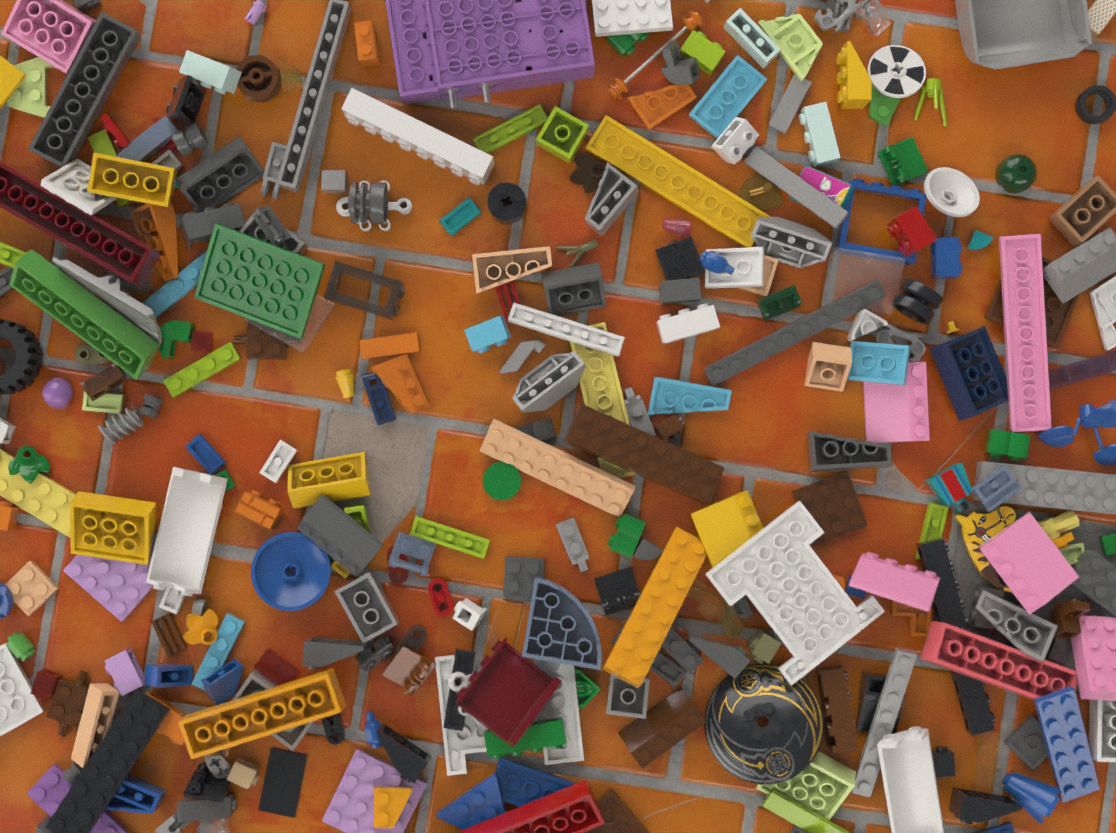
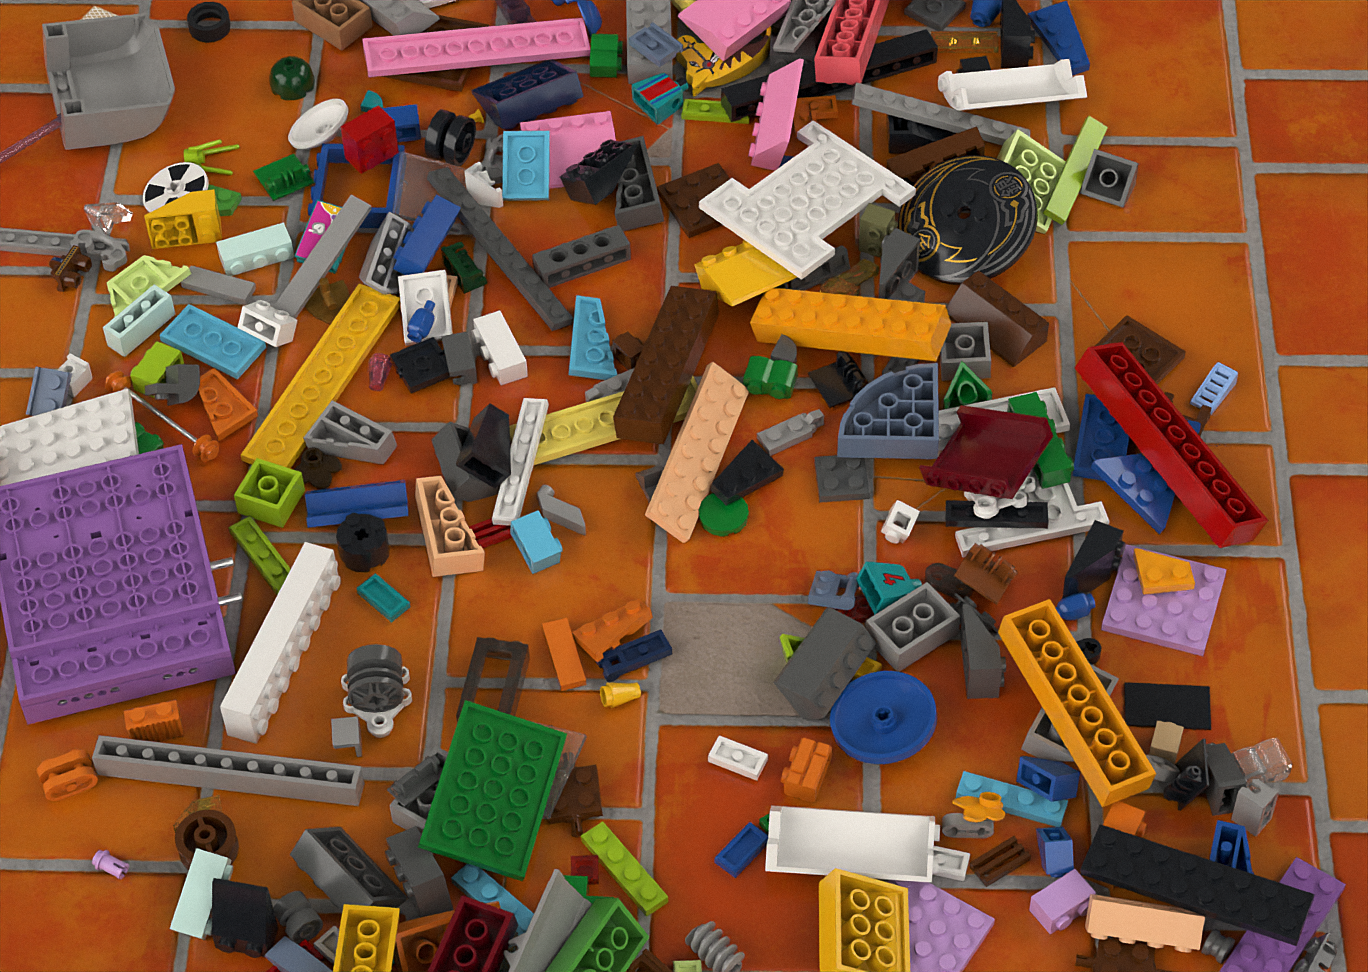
camera: 95 degrees left, 35 degrees down
dark grey wheel [139,394,164,418] -> none
clear red panel [253,648,300,686] -> none
light grey hinge [261,142,287,199] -> none
yellow slope [288,452,371,509] -> none
lime plate [410,516,490,559] -> none
red plate [428,578,454,617] -> none
light grey wedge [512,351,586,413] -> none
olive plant [556,239,598,268] -> none
light nougat slope [804,342,852,392] -> none
none -> blue slope [305,480,409,528]
none -> blue brick [393,194,461,275]
none -> black slope [456,403,511,489]
none -> dark grey brick [532,225,631,288]
none -> black slope [560,139,637,205]
none -> black wing [711,440,784,506]
none -> teal torso [856,562,922,615]

